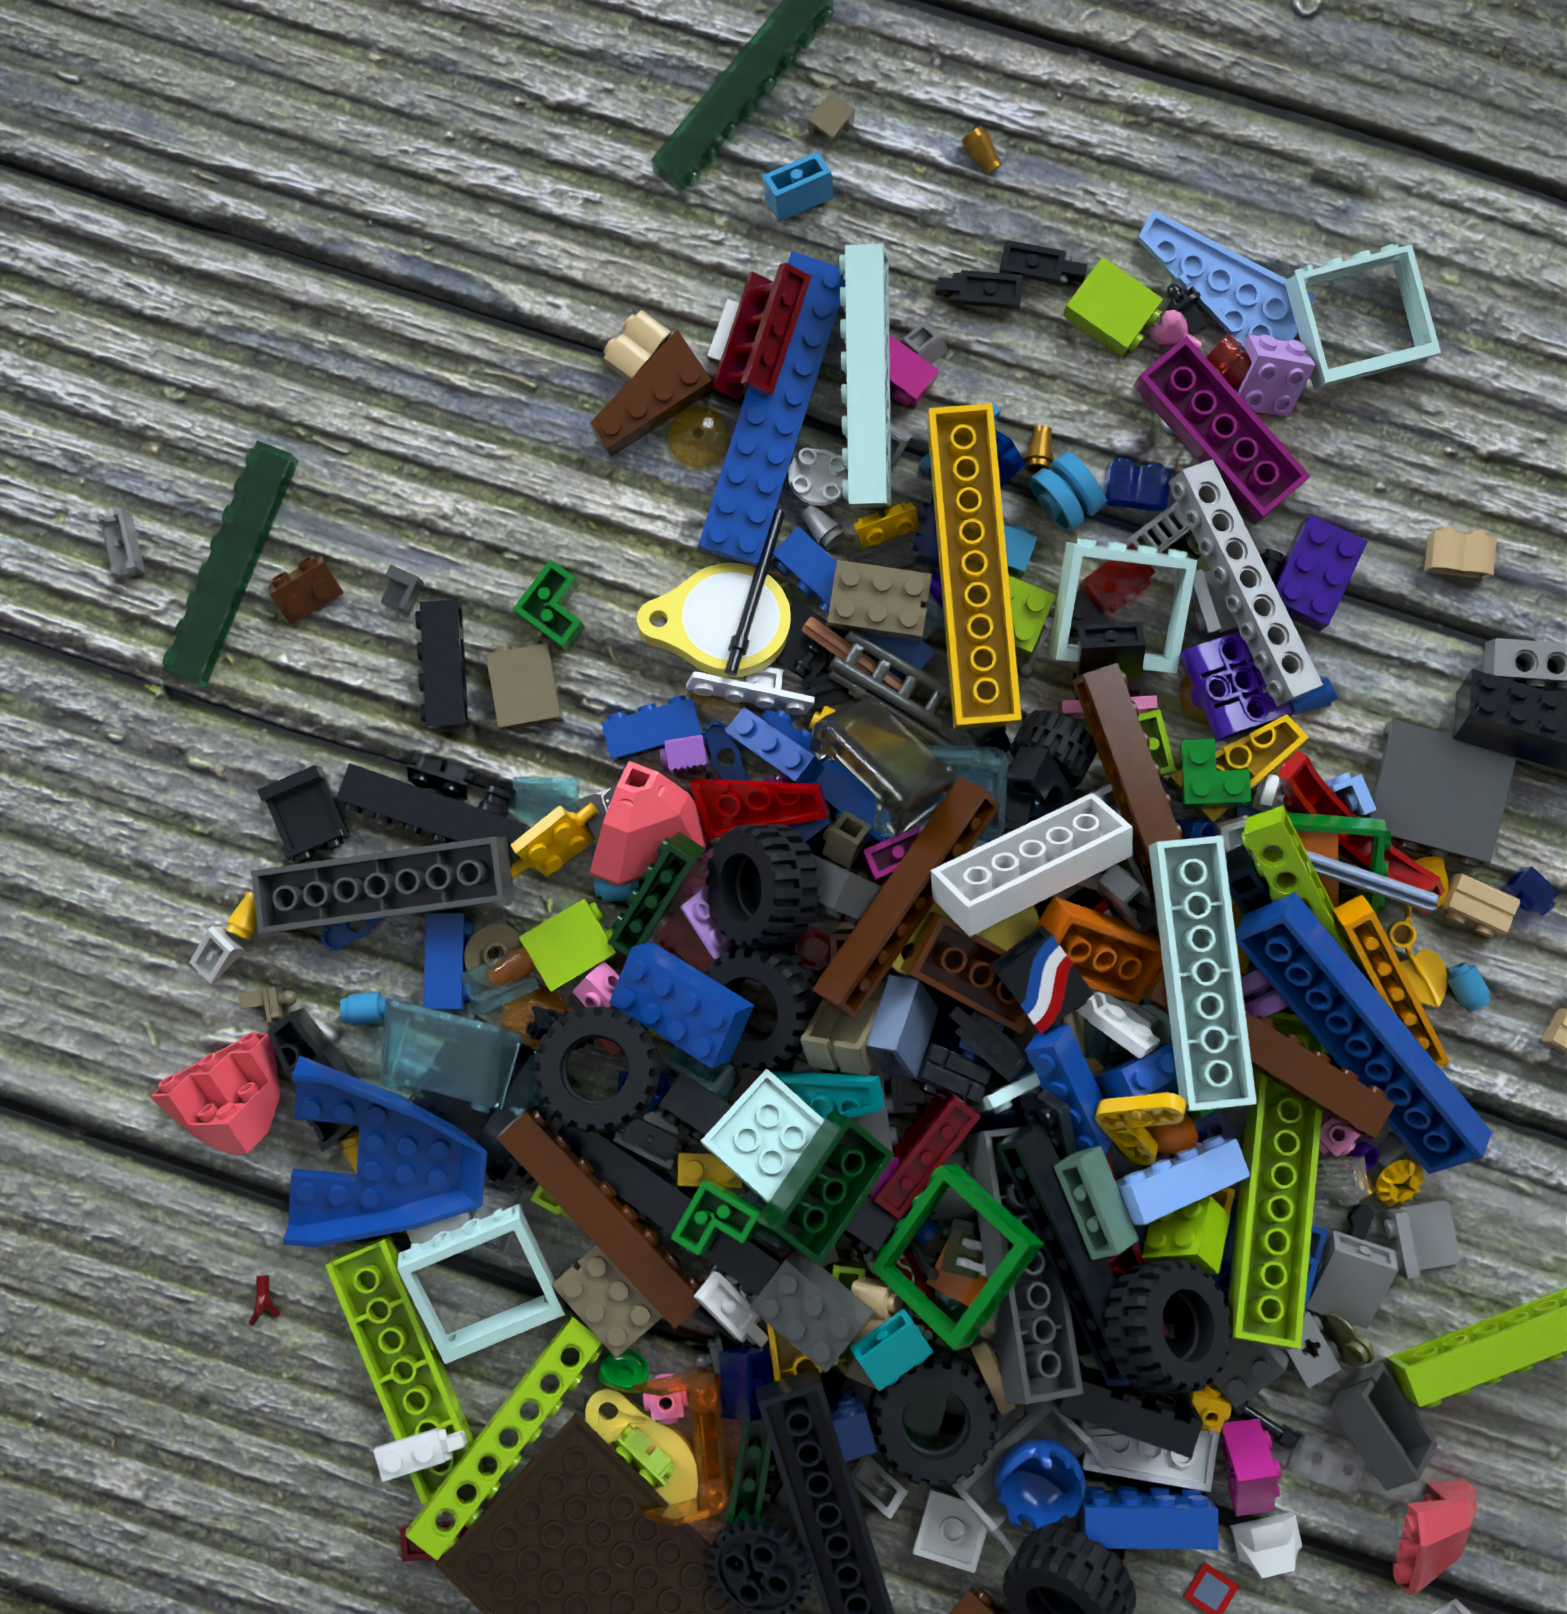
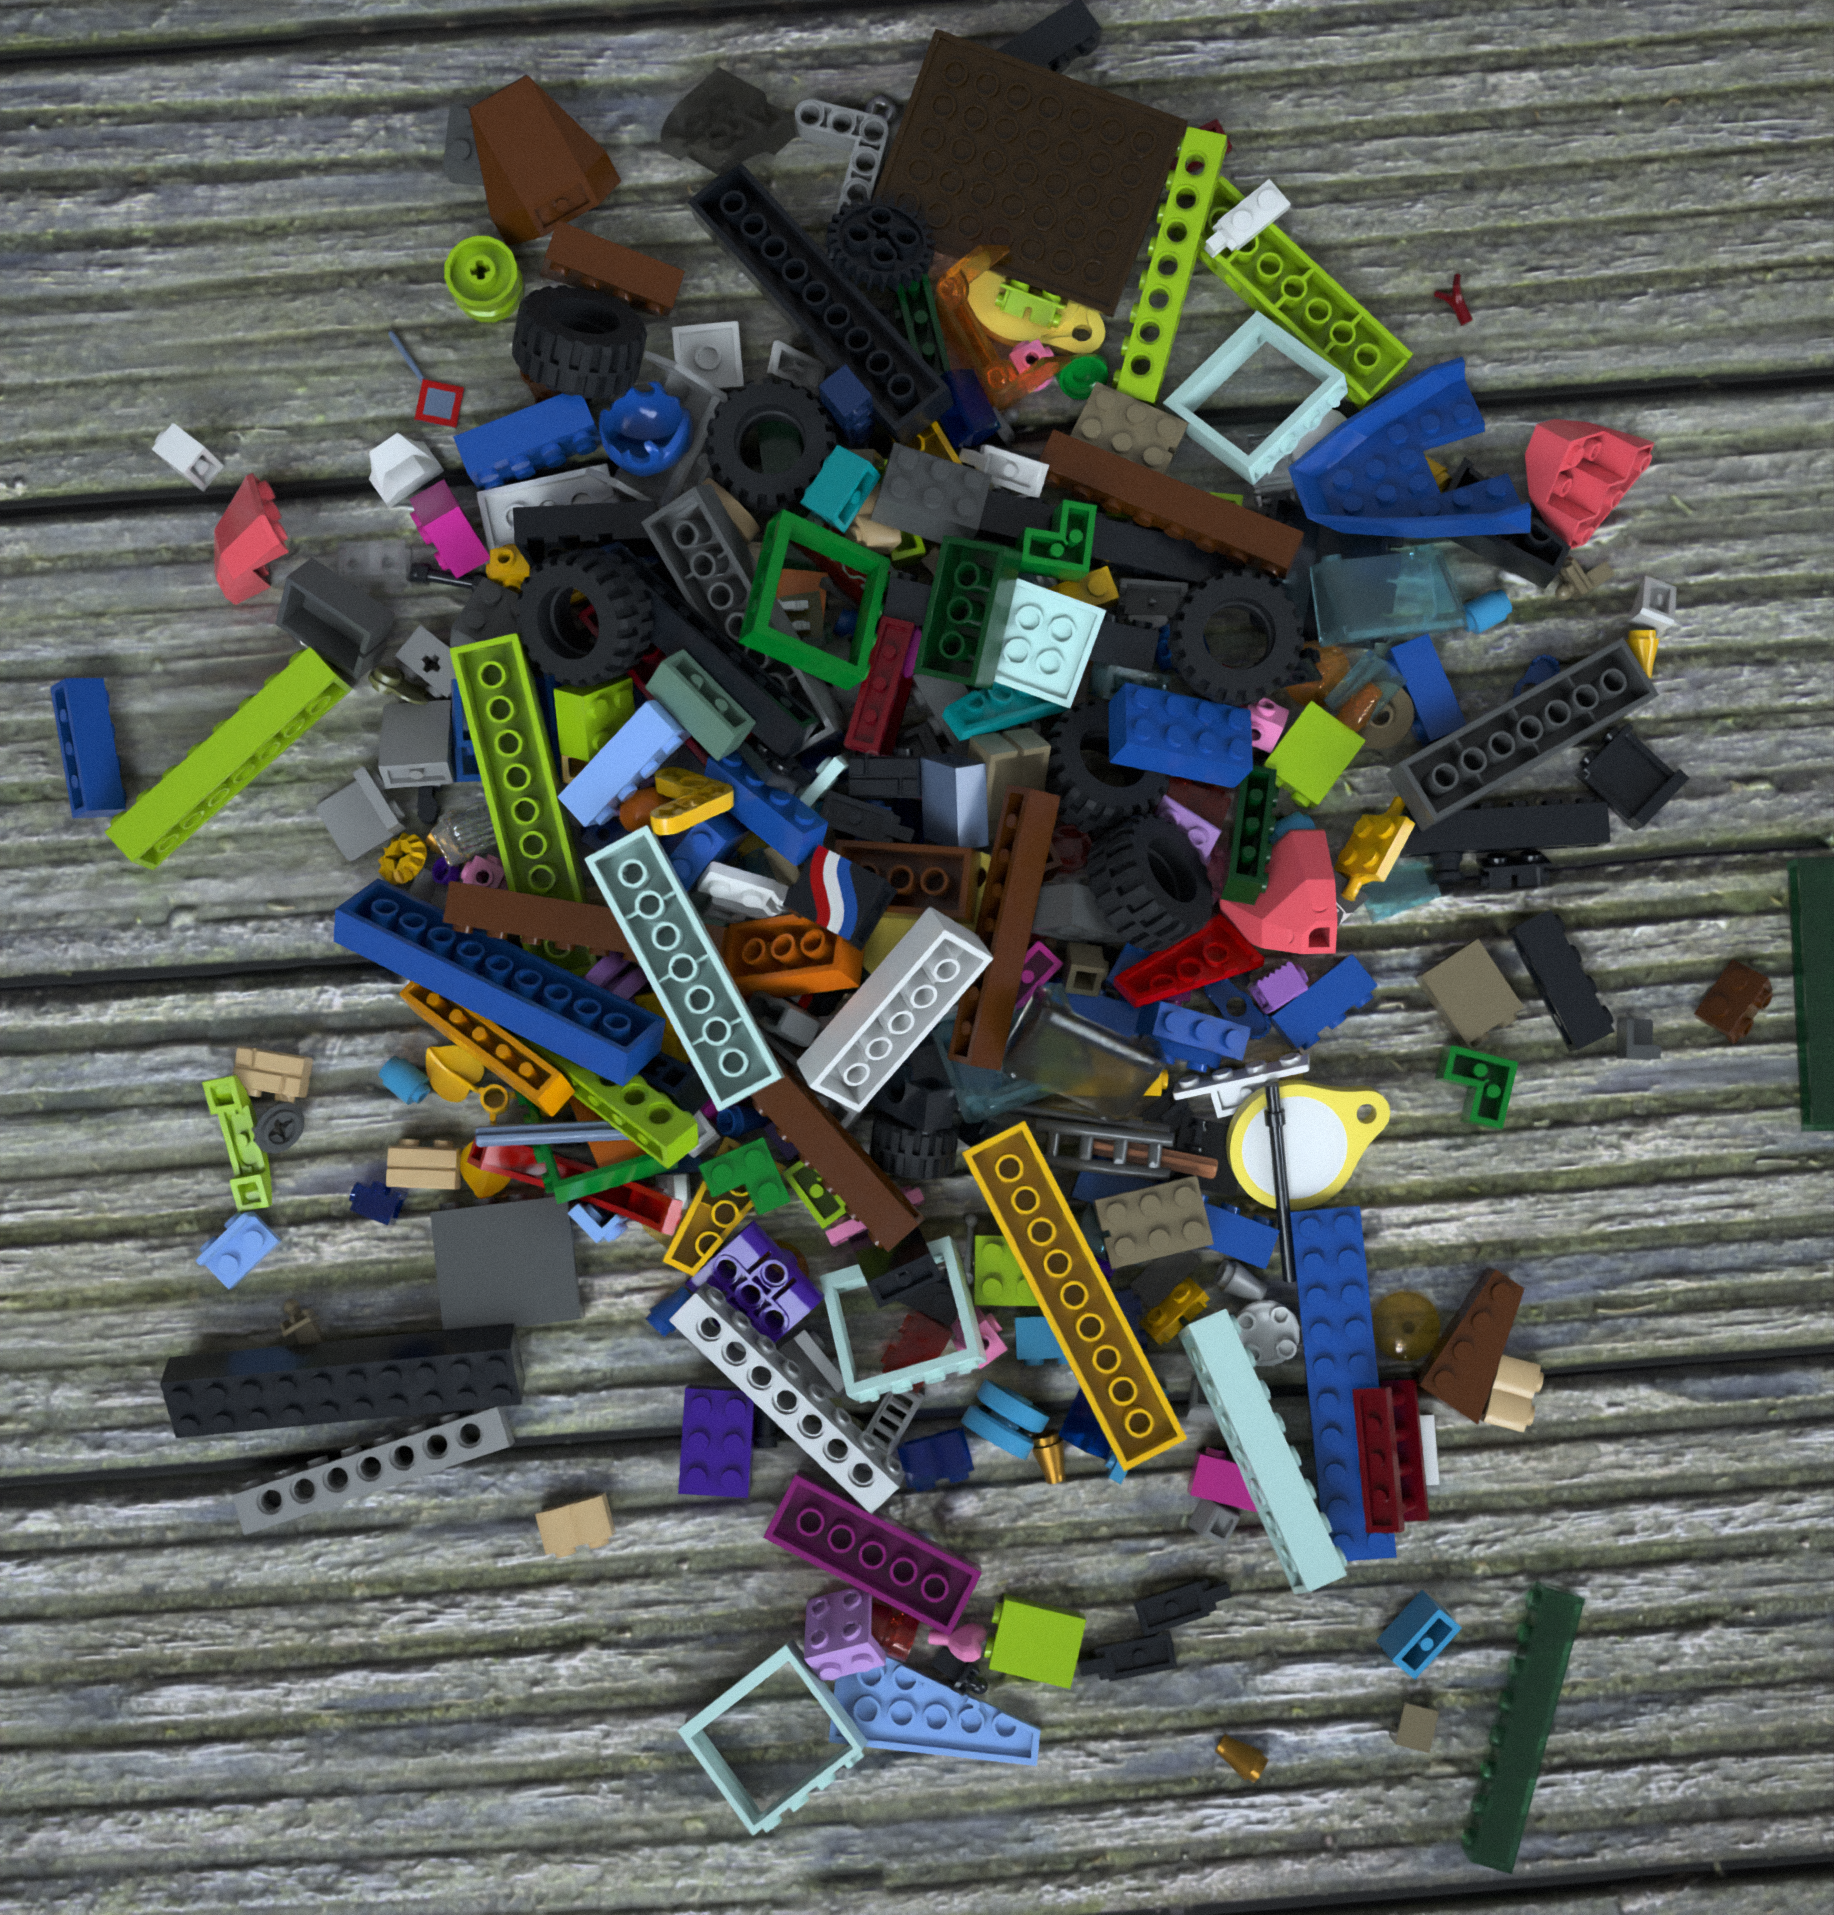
camera: 155 degrees right, 0 degrees up
none -> bright pink brick [950,1306,1008,1369]

